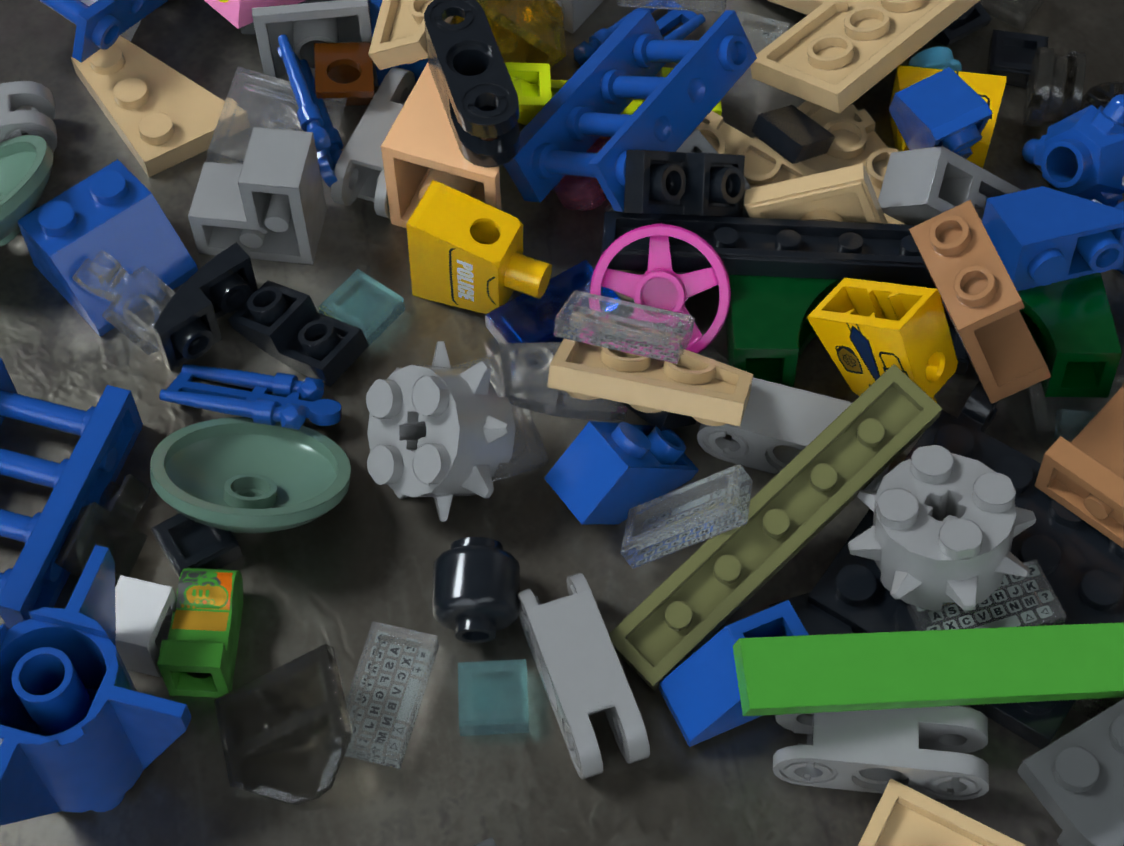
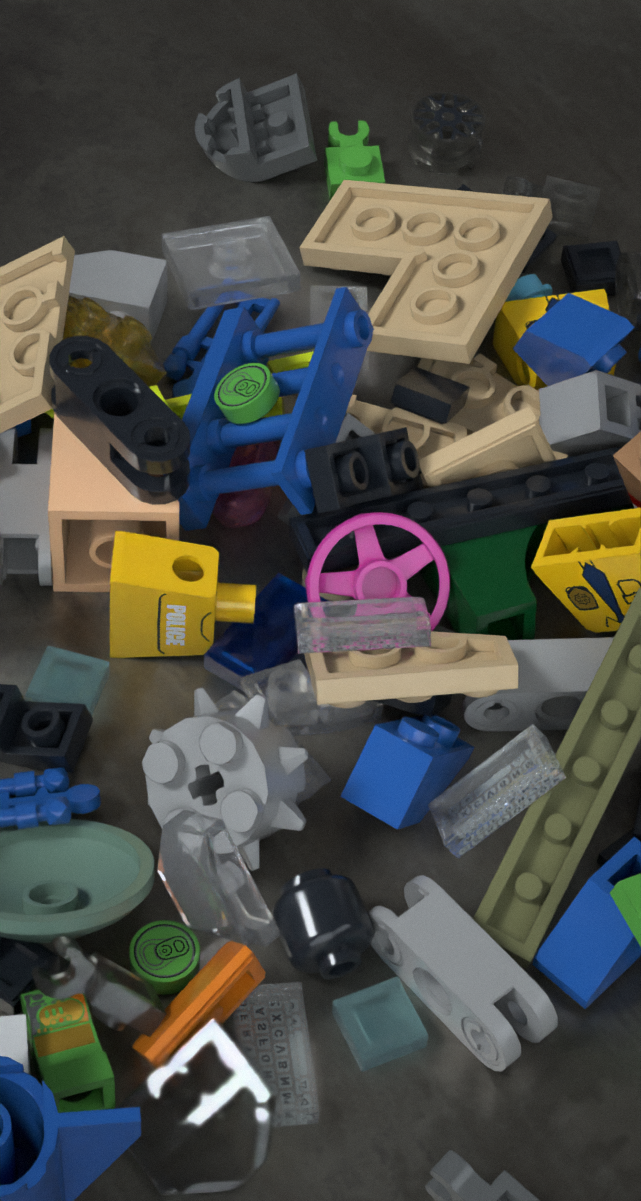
camera: 25 degrees left, 5 degrees down
none -> clear smoke plate [31,937,167,1037]
none -> bright green tile [129,920,200,994]
none -> orange slope [133,941,266,1080]
none -> clear slope [157,810,280,947]
none -> bright green tile [214,363,280,424]

